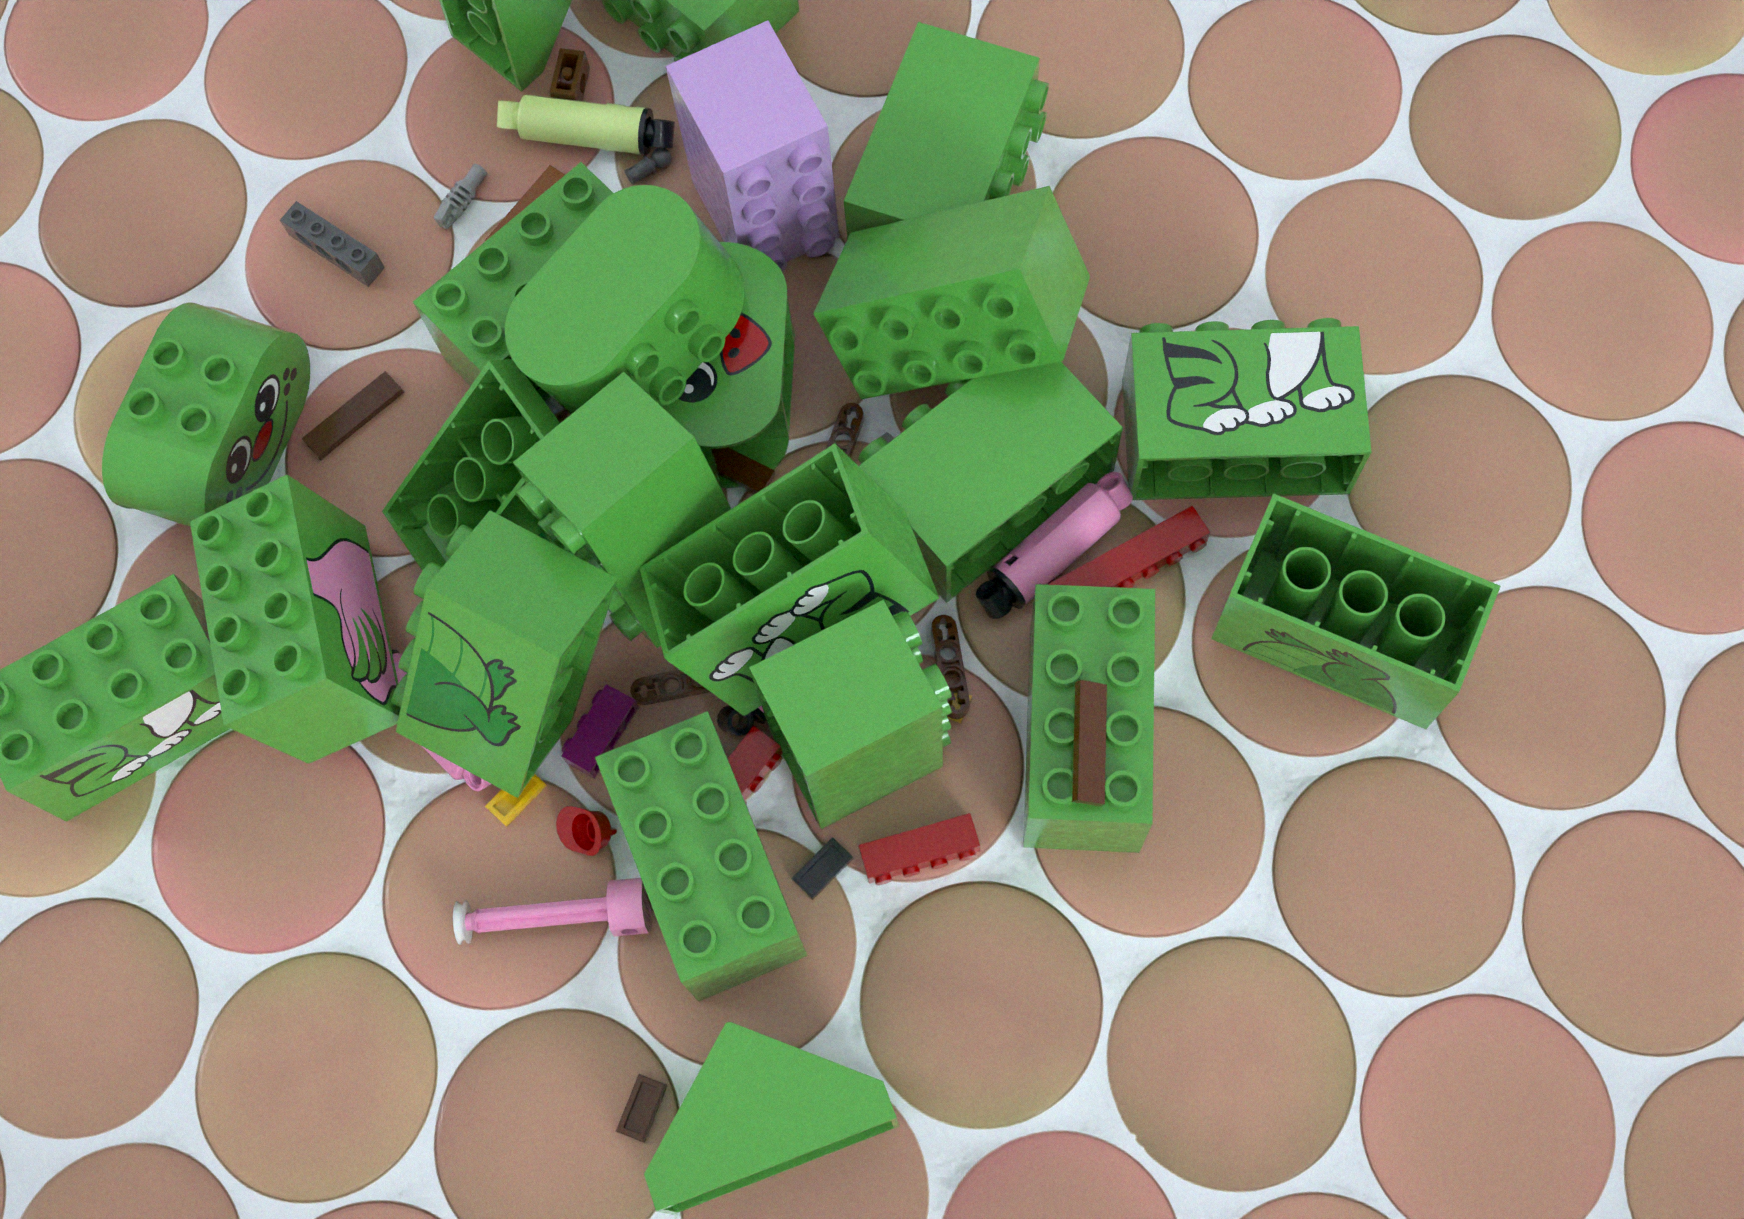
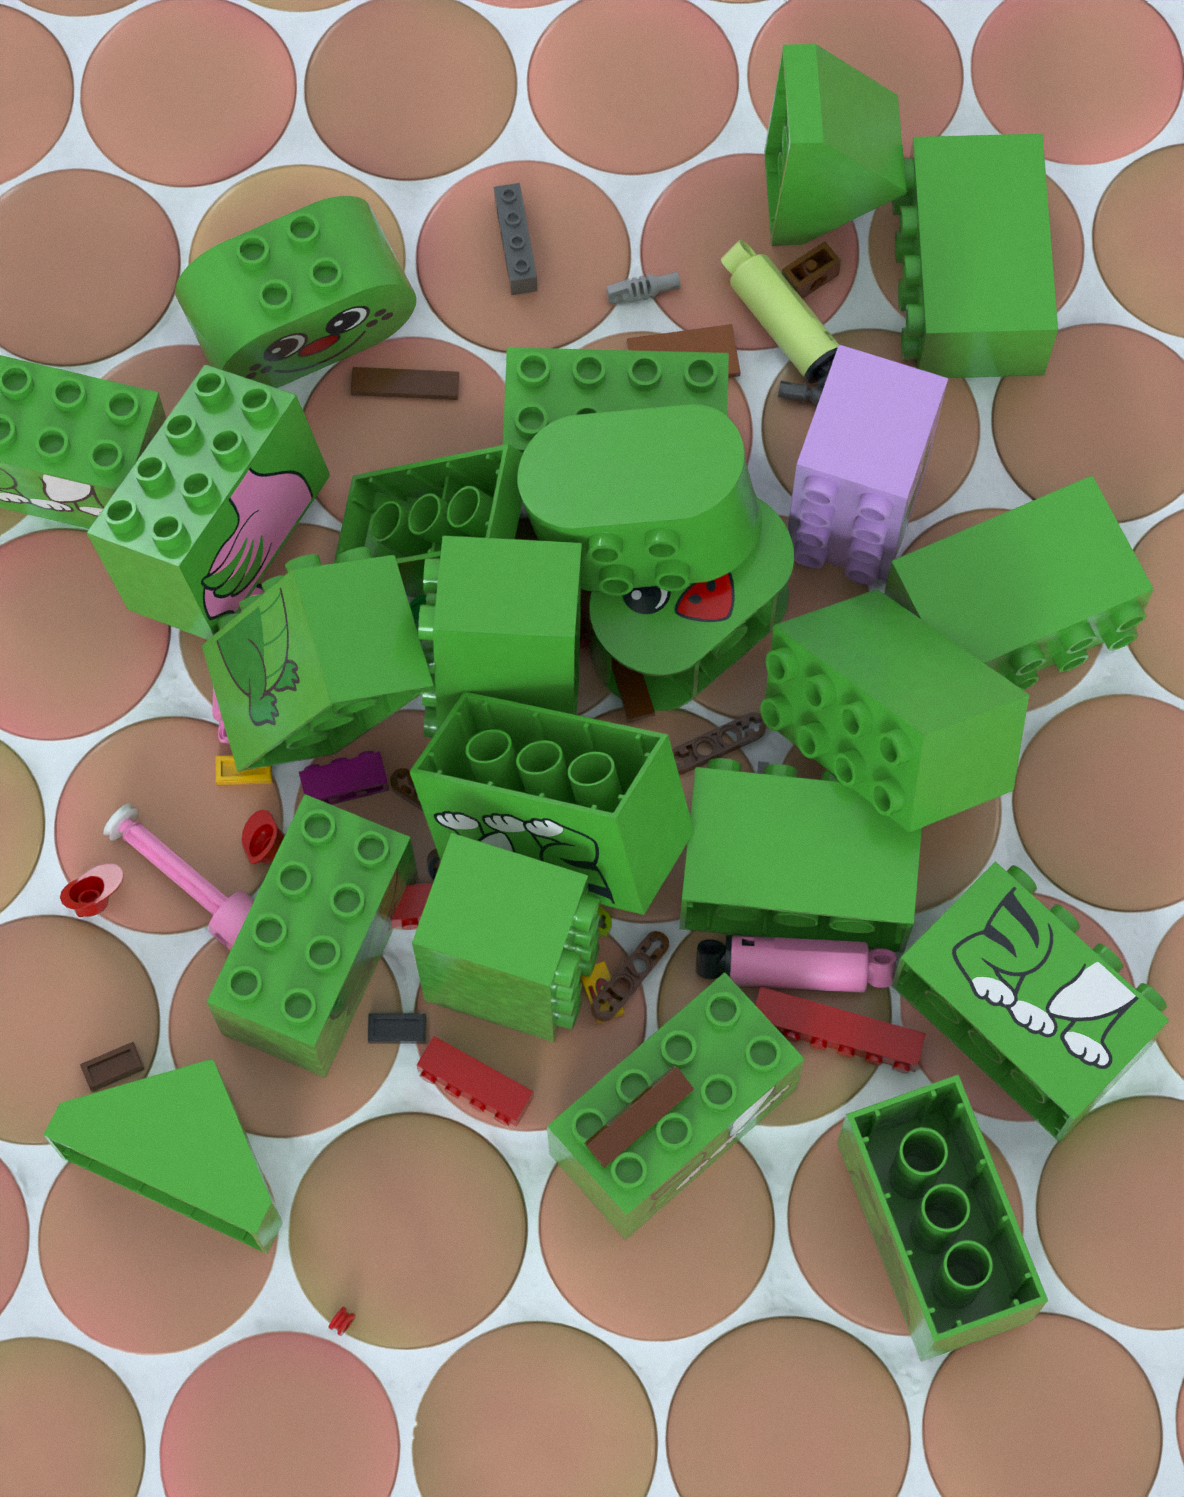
camera: 40 degrees right, 0 degrees up
none -> red piece [60,863,124,917]
none -> red bush [328,1306,356,1336]

